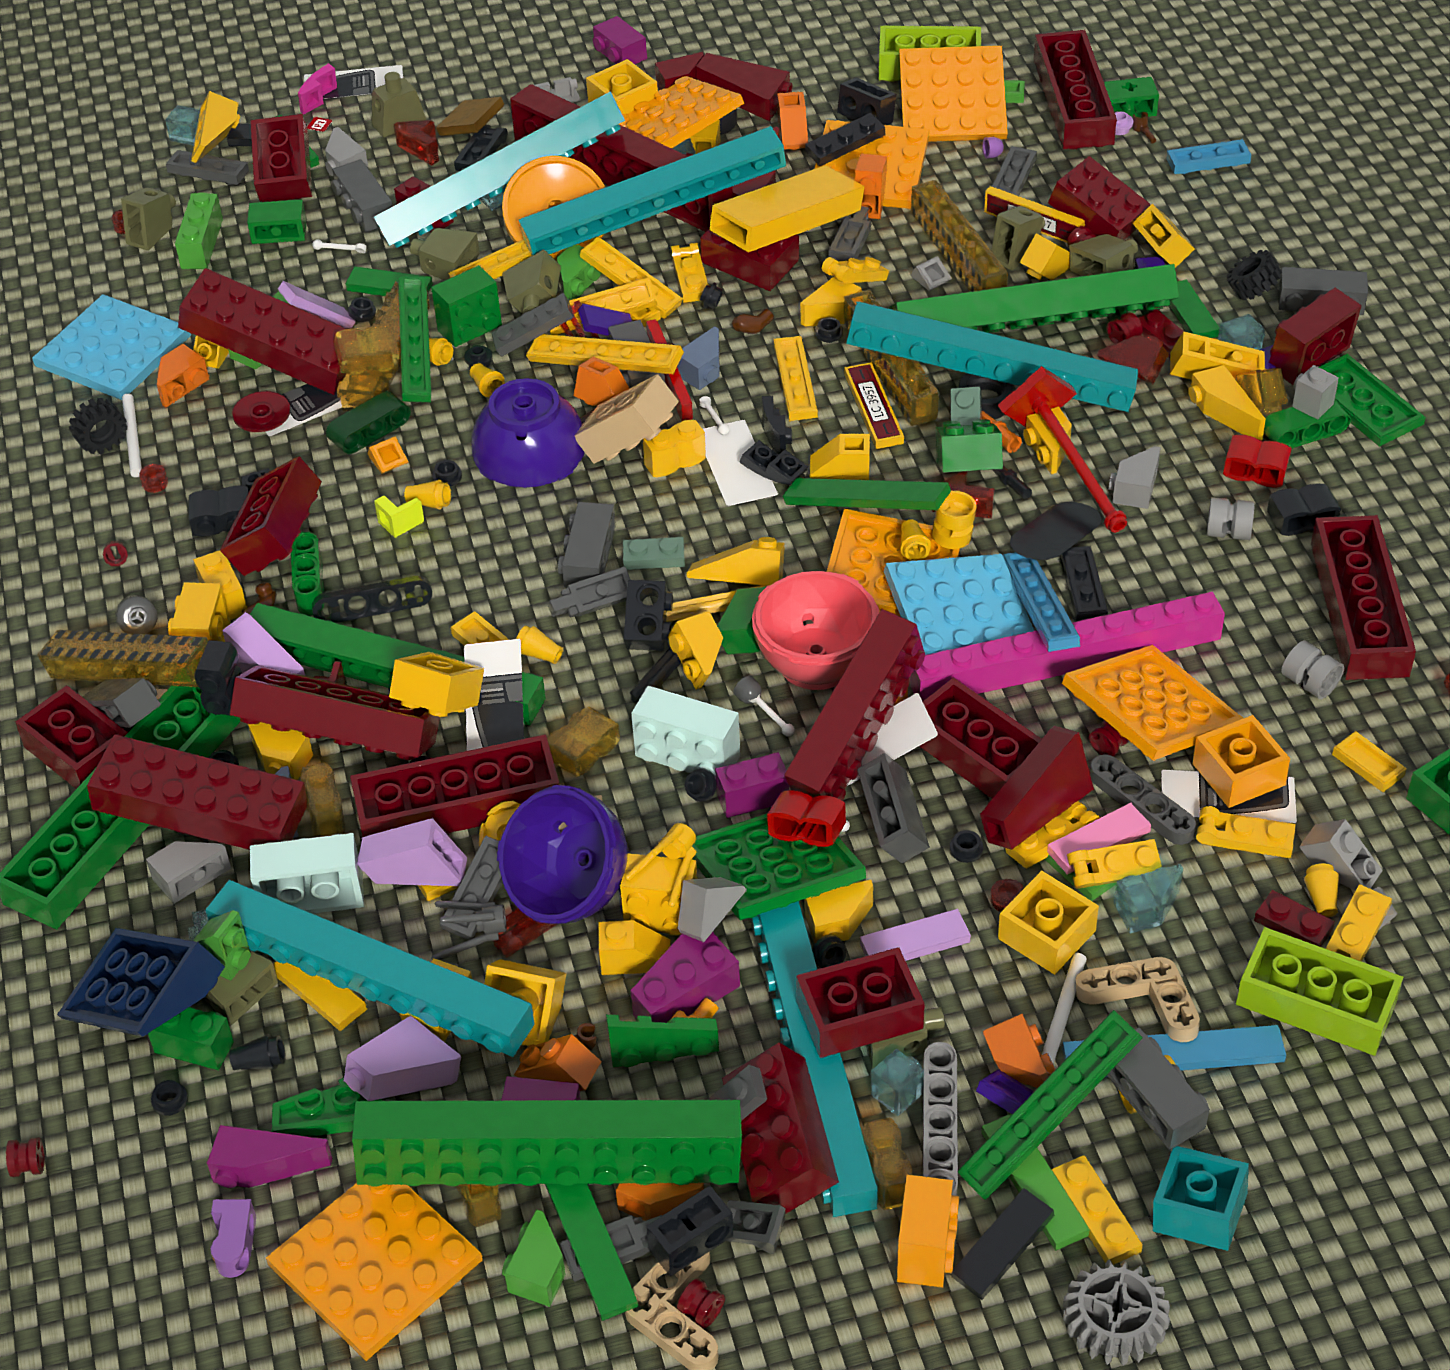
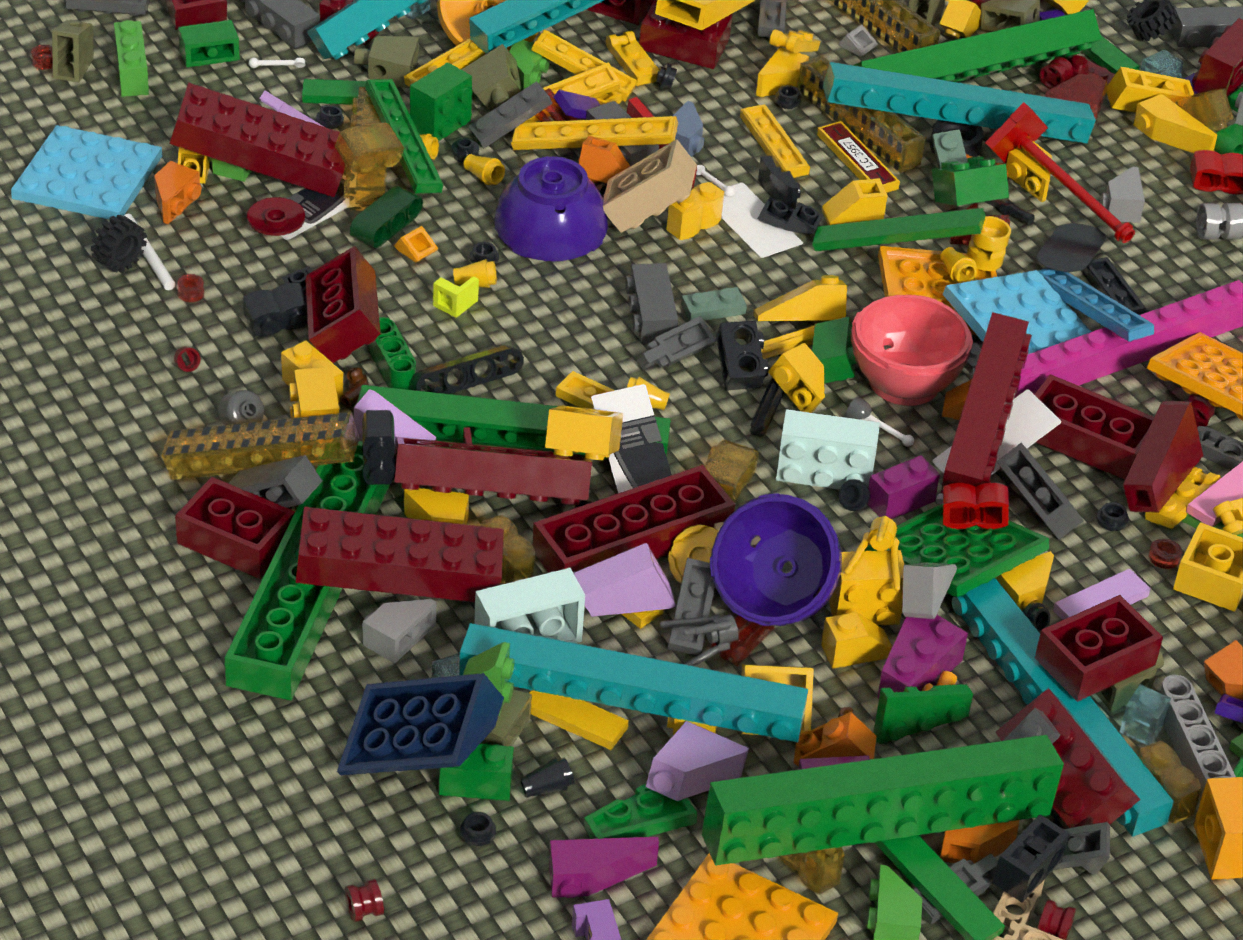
camera: 20 degrees left, 5 degrees down
reddish brown arm [732,309,774,334] -> none

